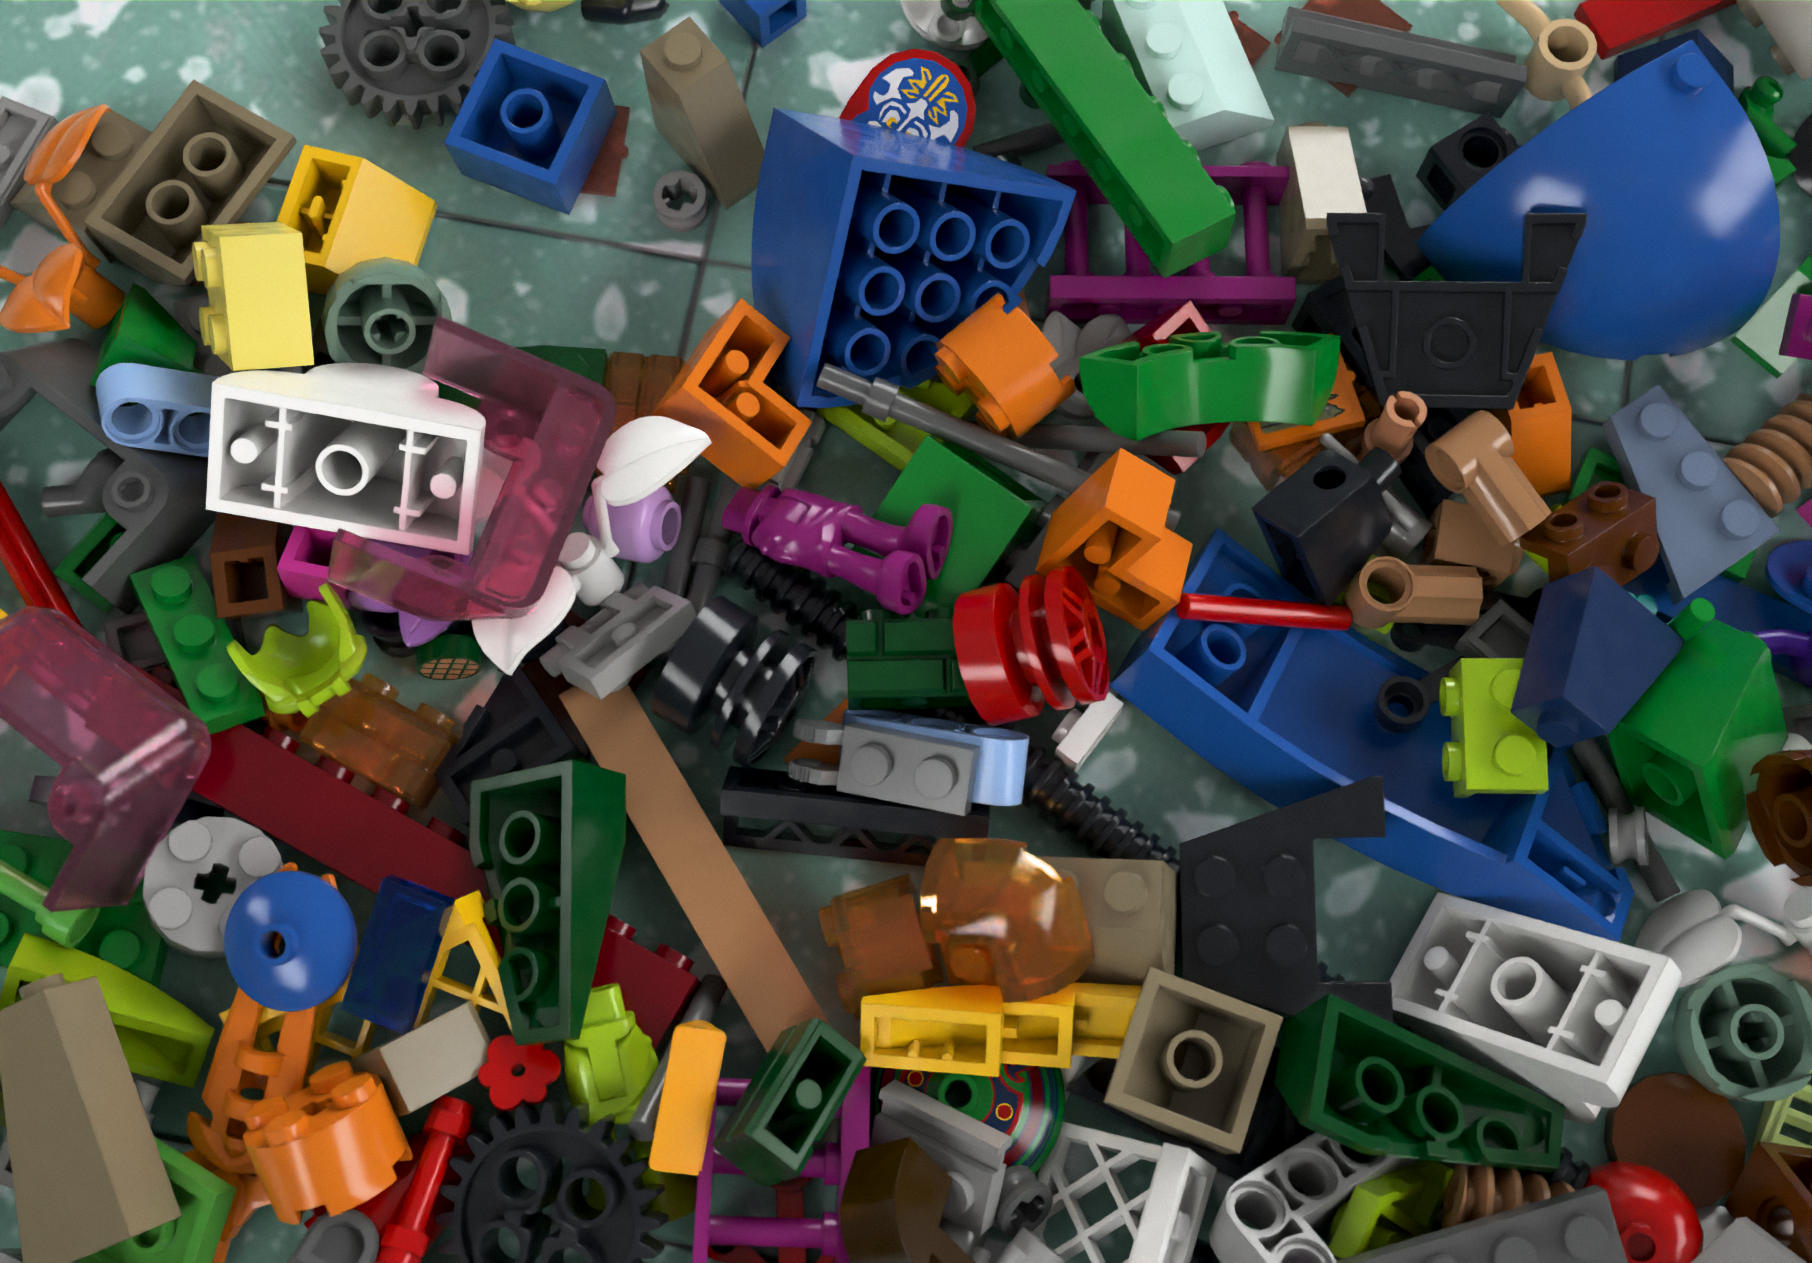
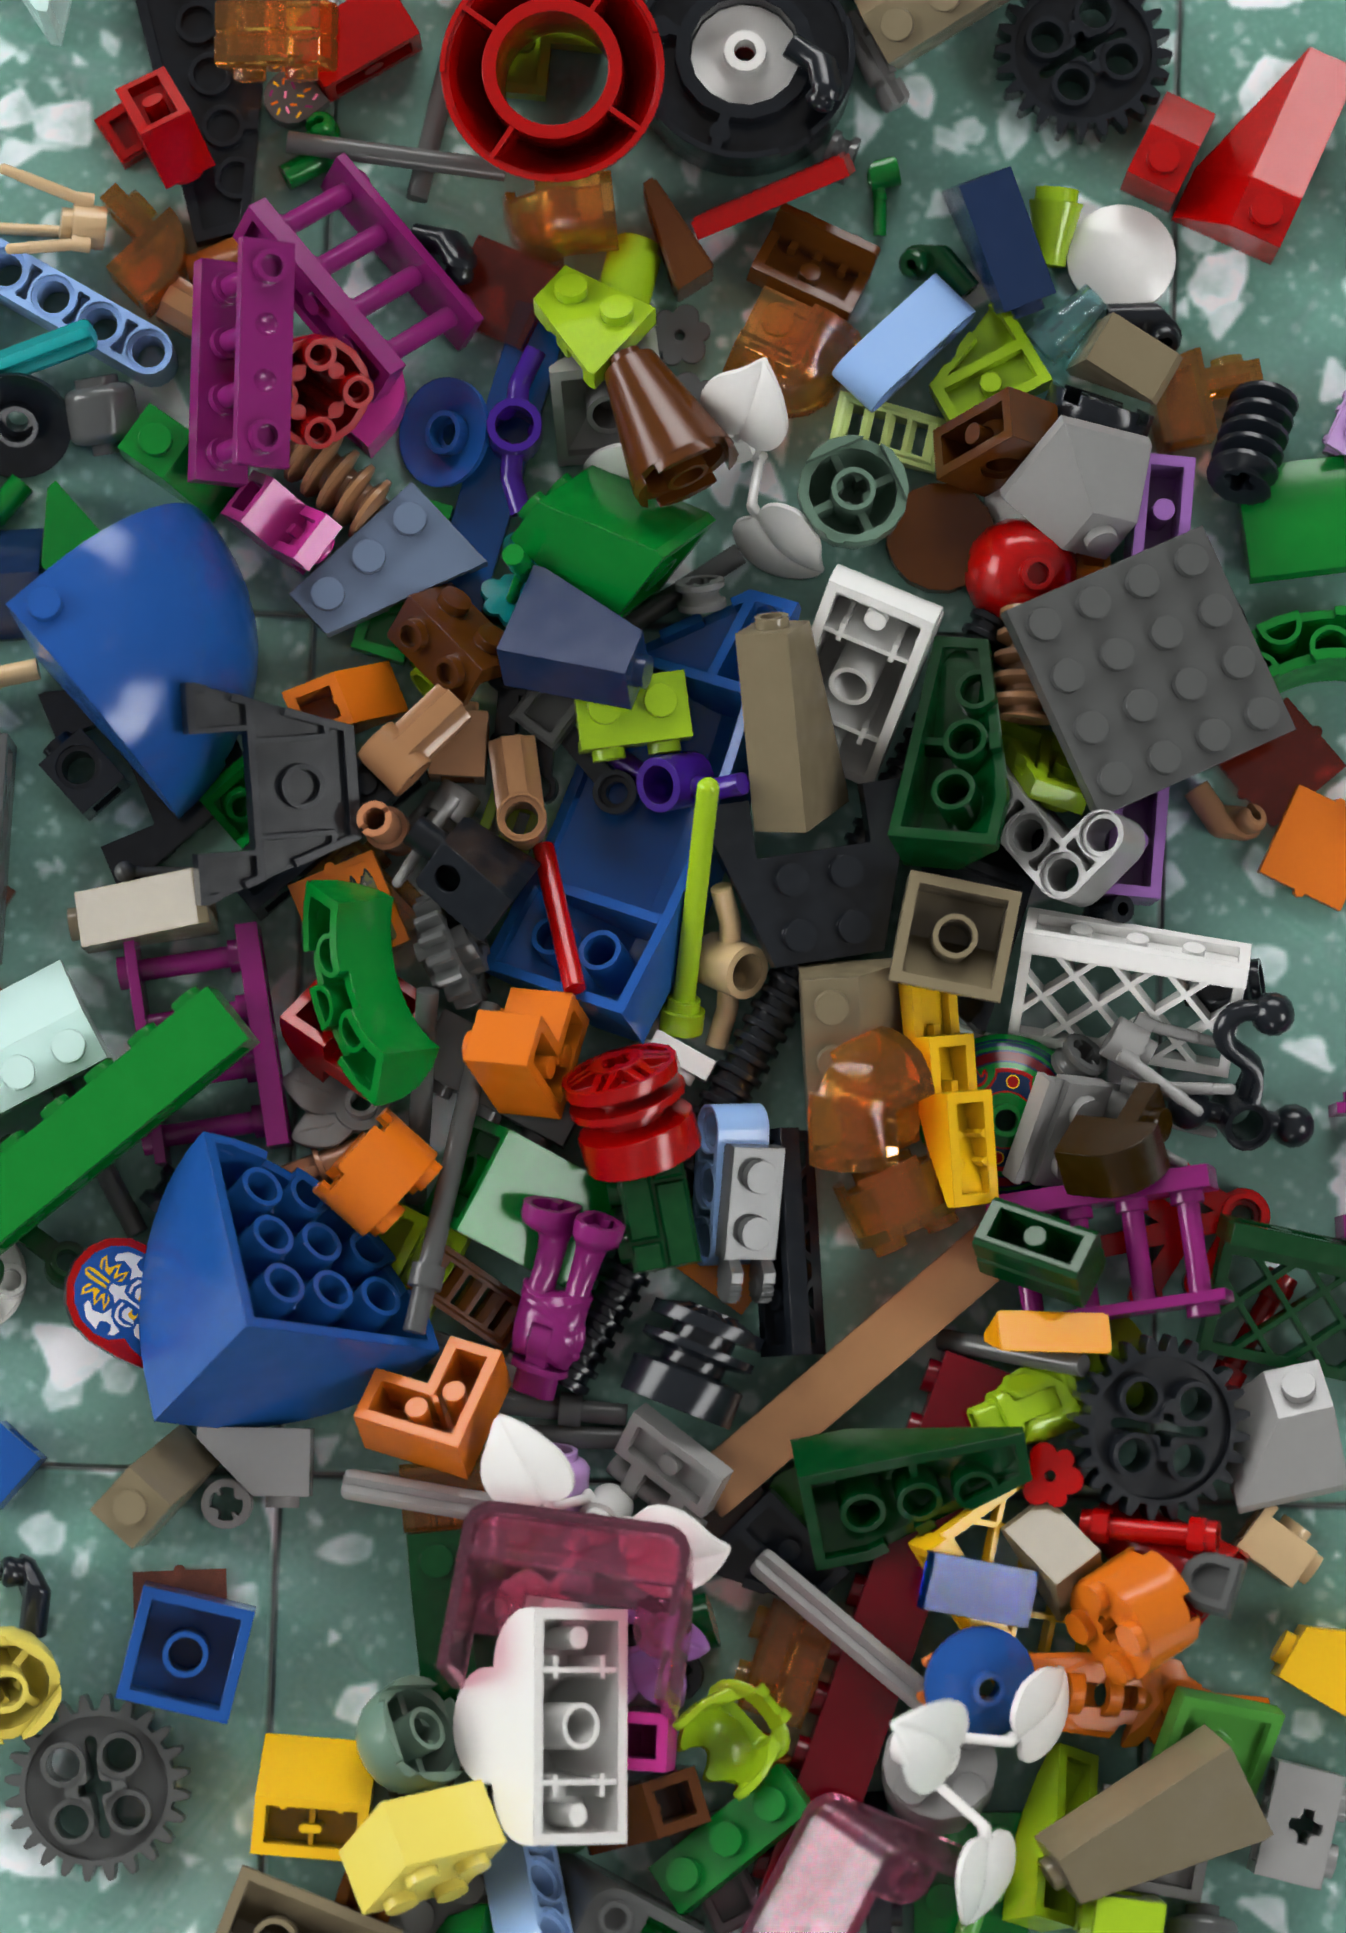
camera: 100 degrees left, 10 degrees up
none -> light grey slope [197,1426,315,1508]
none -> dark pink brick [221,470,342,575]
none -> light grey axle [341,1469,567,1536]
none -> reddish brown slope [405,1245,521,1350]
none -> dark grey gear [412,894,491,1010]
none -> dark purple piece [606,749,750,812]
none -> lime piece [659,777,720,1039]
none -> tan piece [698,882,768,1050]
none -> dark tan slope [735,612,849,833]
none -> light grey axle [750,1549,924,1710]
none -> white plant [890,1665,1069,1926]

